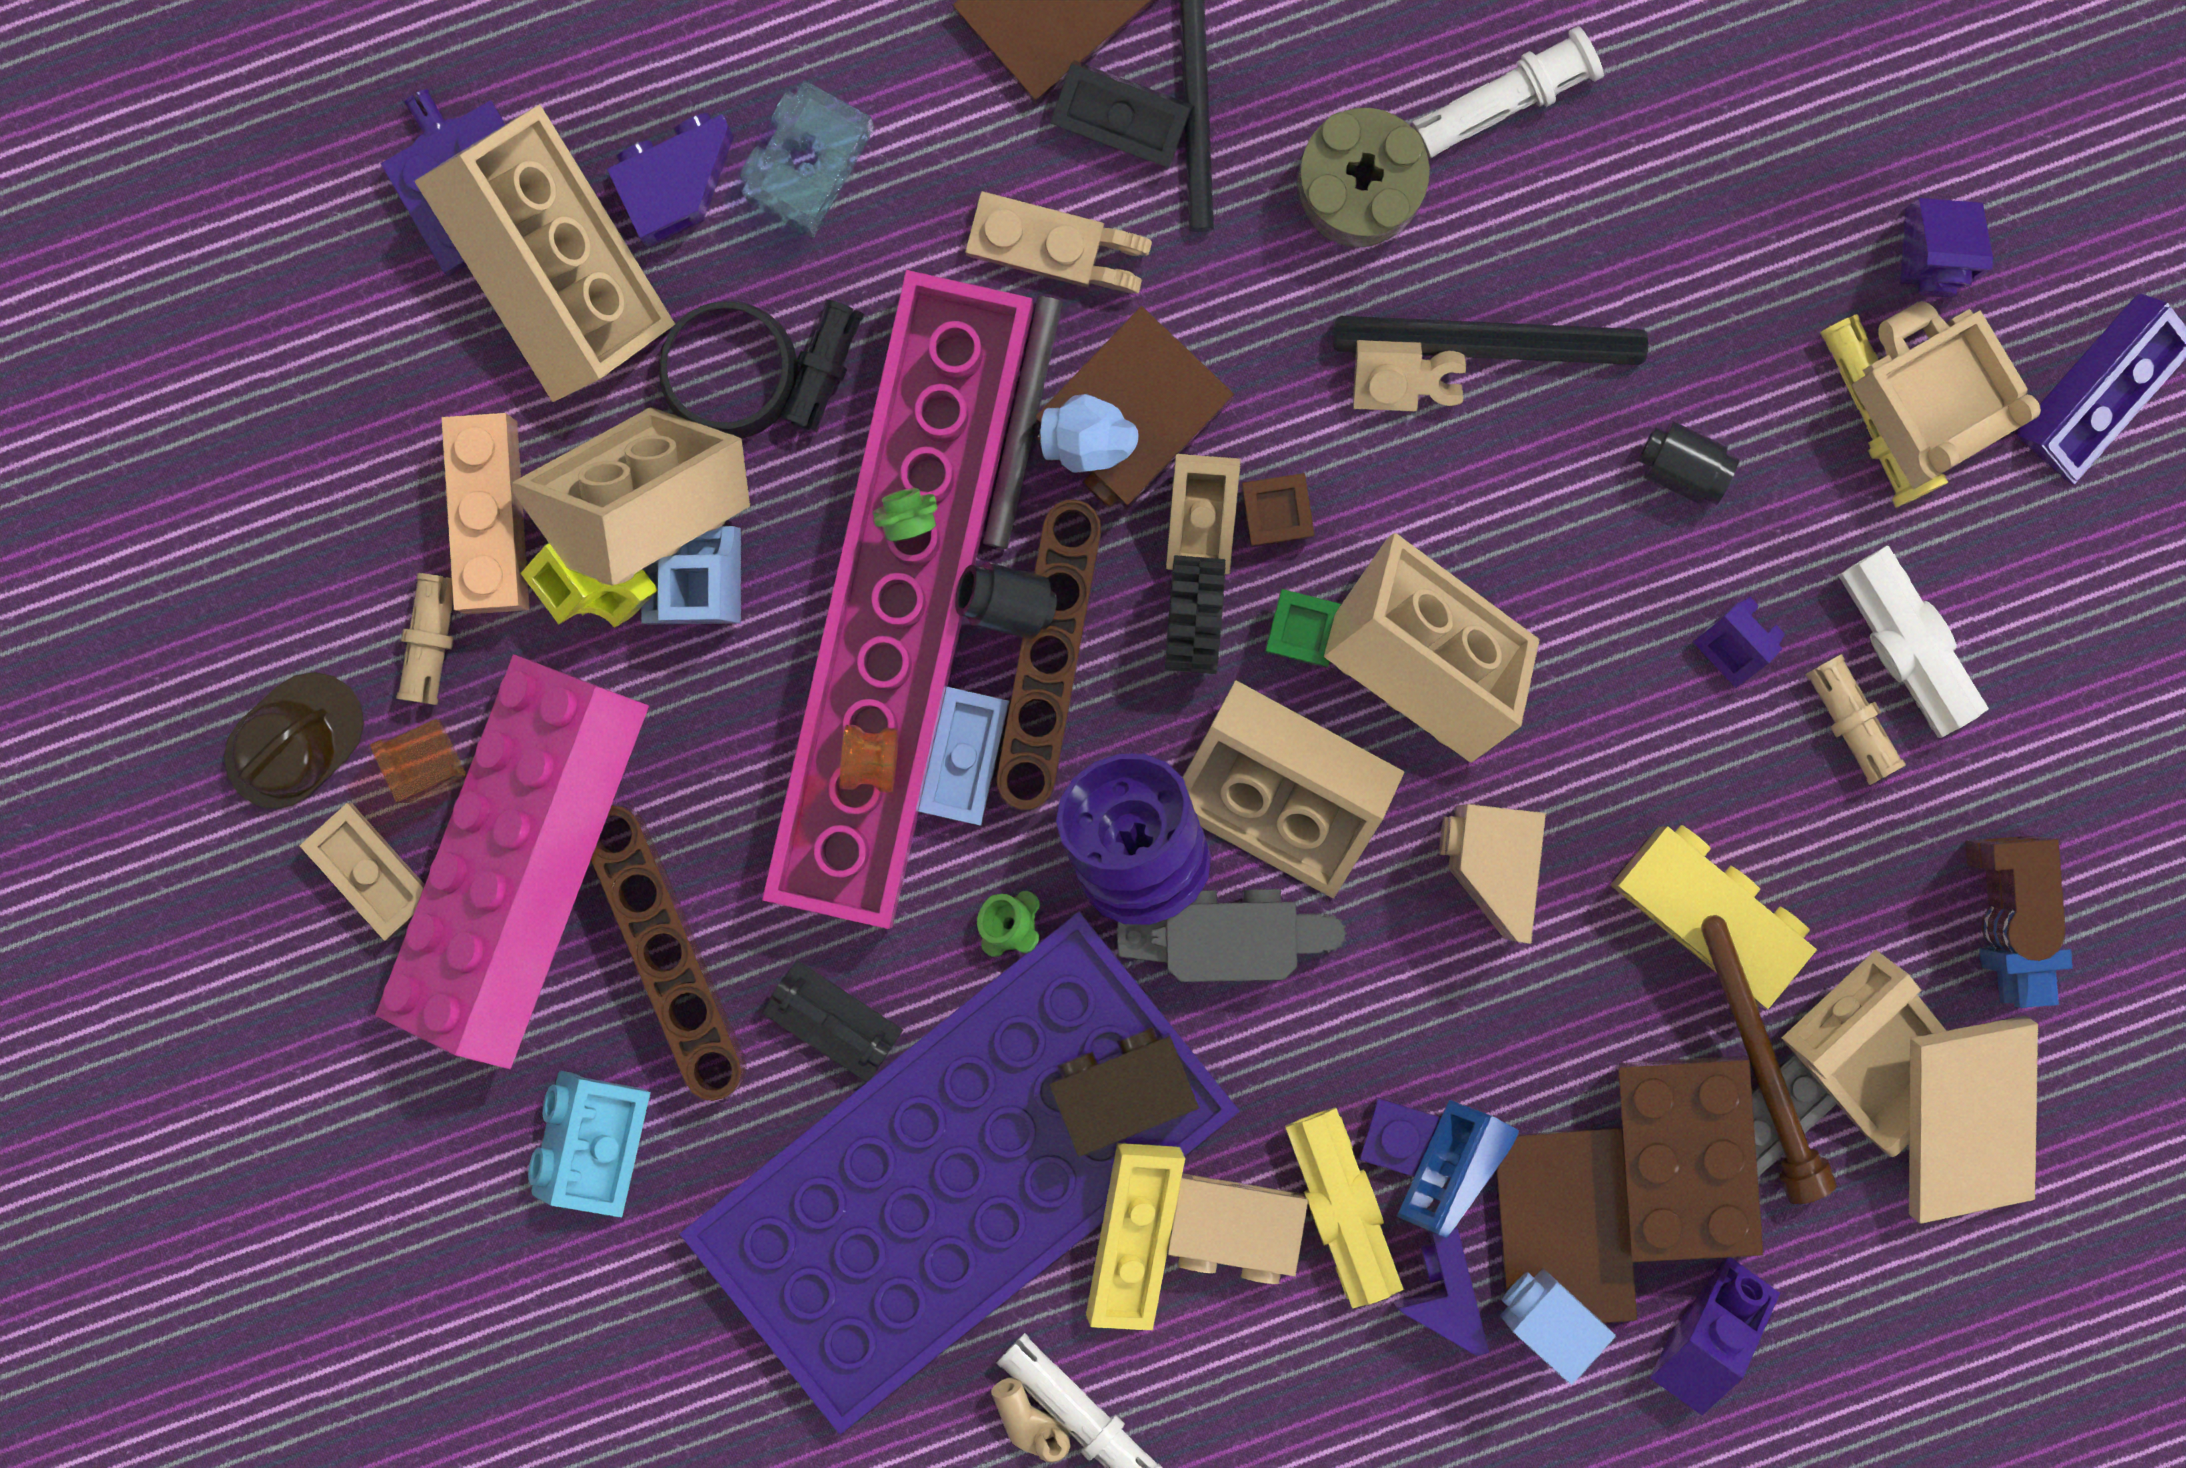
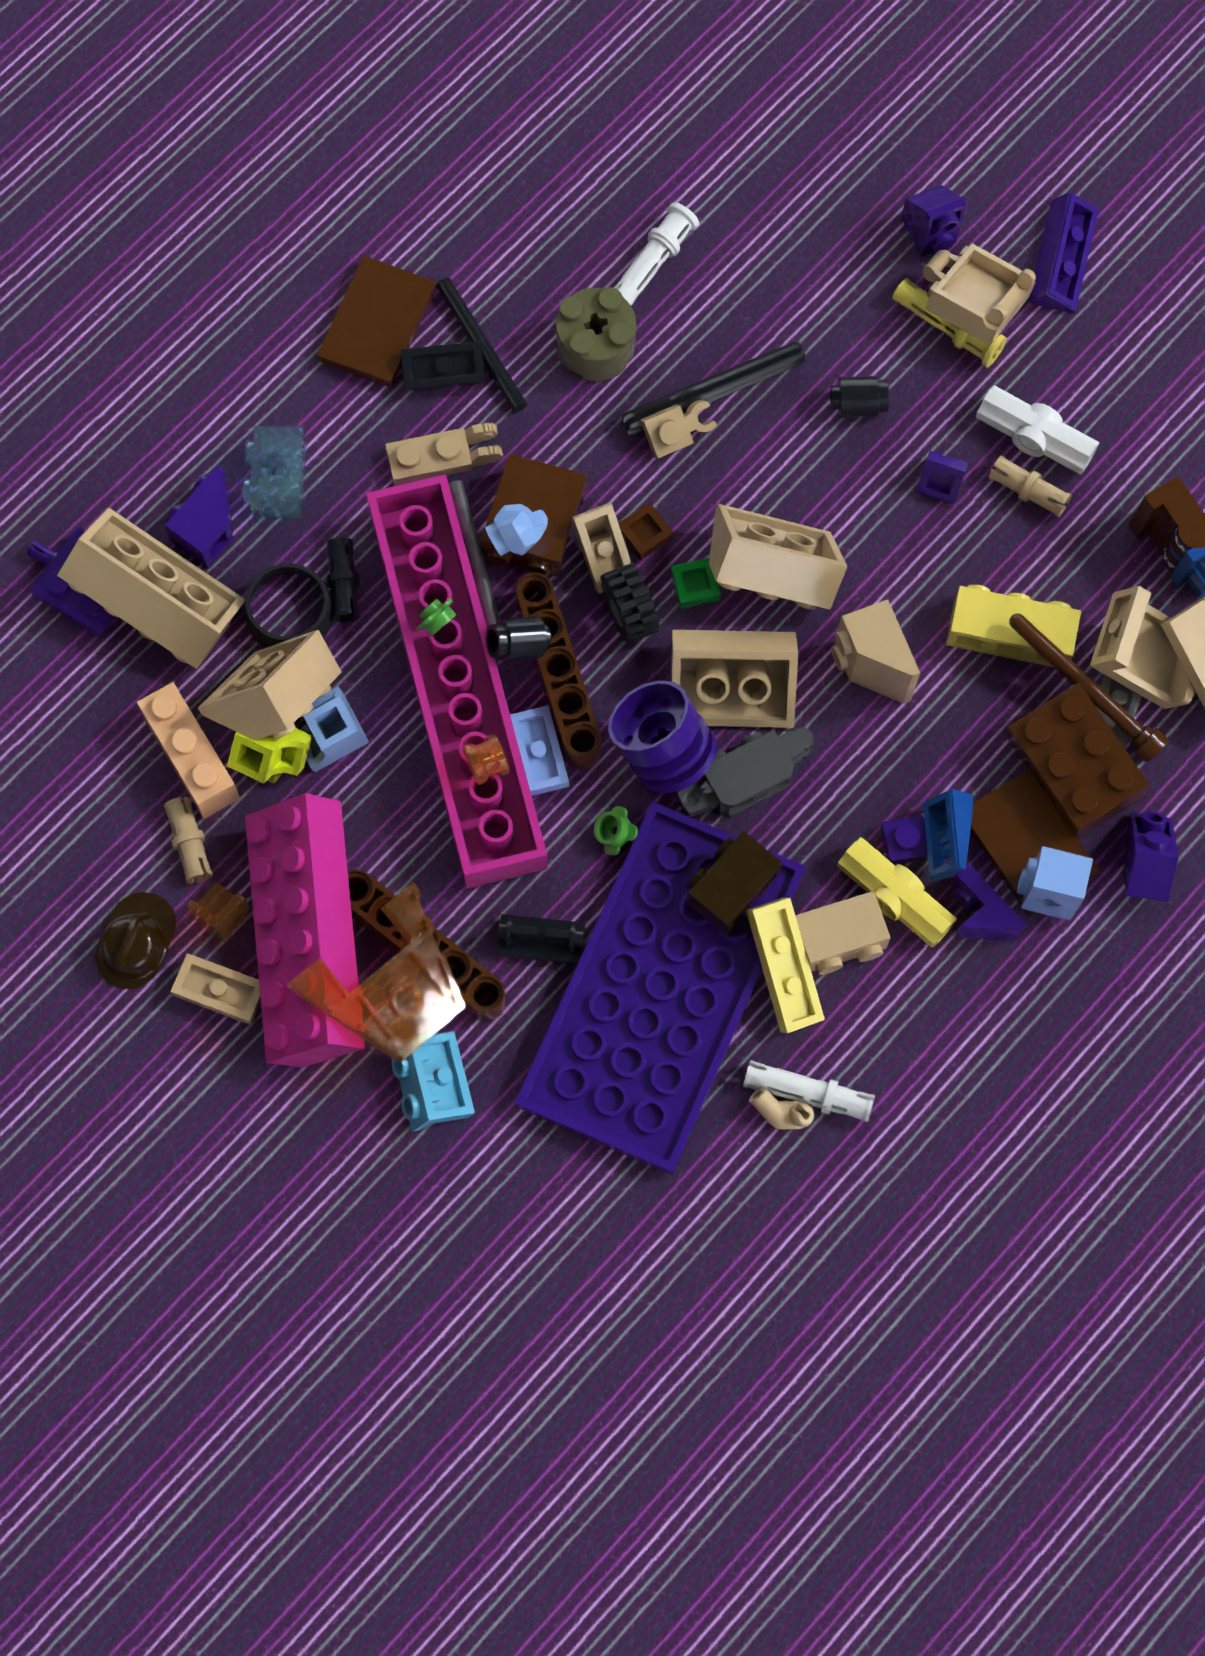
camera: 30 degrees left, 15 degrees down
none -> clear orange wing [287,882,465,1063]

